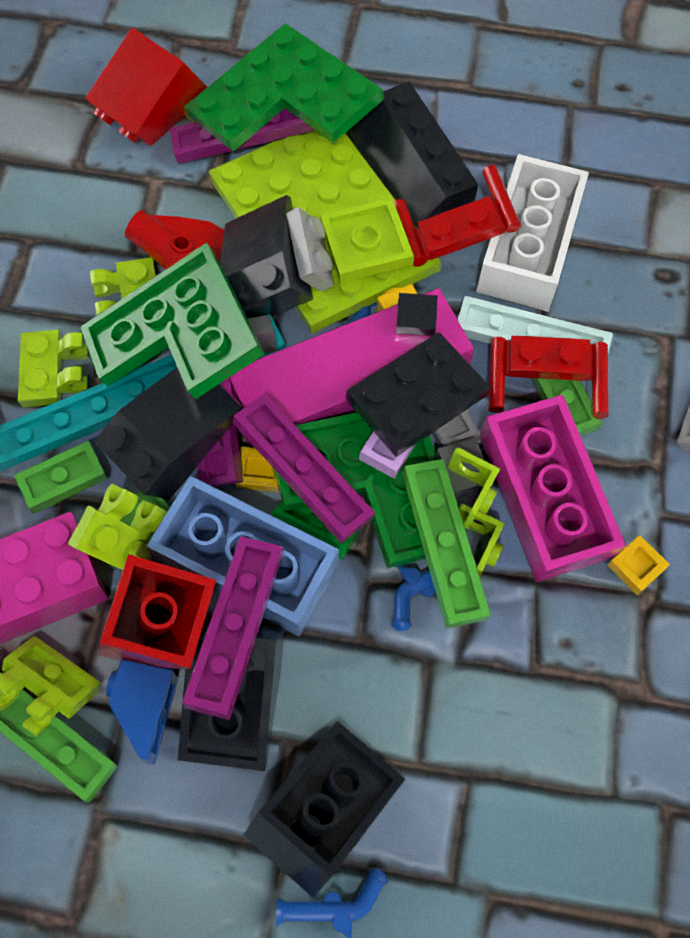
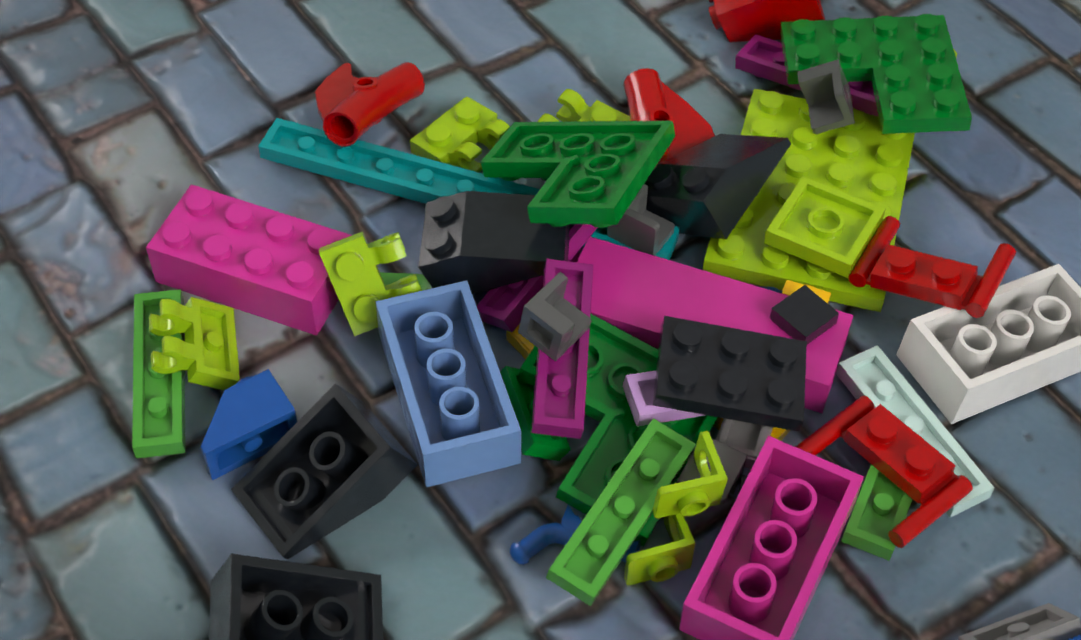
camera: 45 degrees right, 15 degrees down
bright green plate [14,441,108,514] -> none
red slope [100,554,216,669] -> none
magenta plate [182,536,284,720] -> none
light grey plate [286,207,334,292] -> none
black slope [346,81,478,229] -> none
none -> dark grey panel [518,272,592,361]
none -> dark grey panel [797,59,855,134]

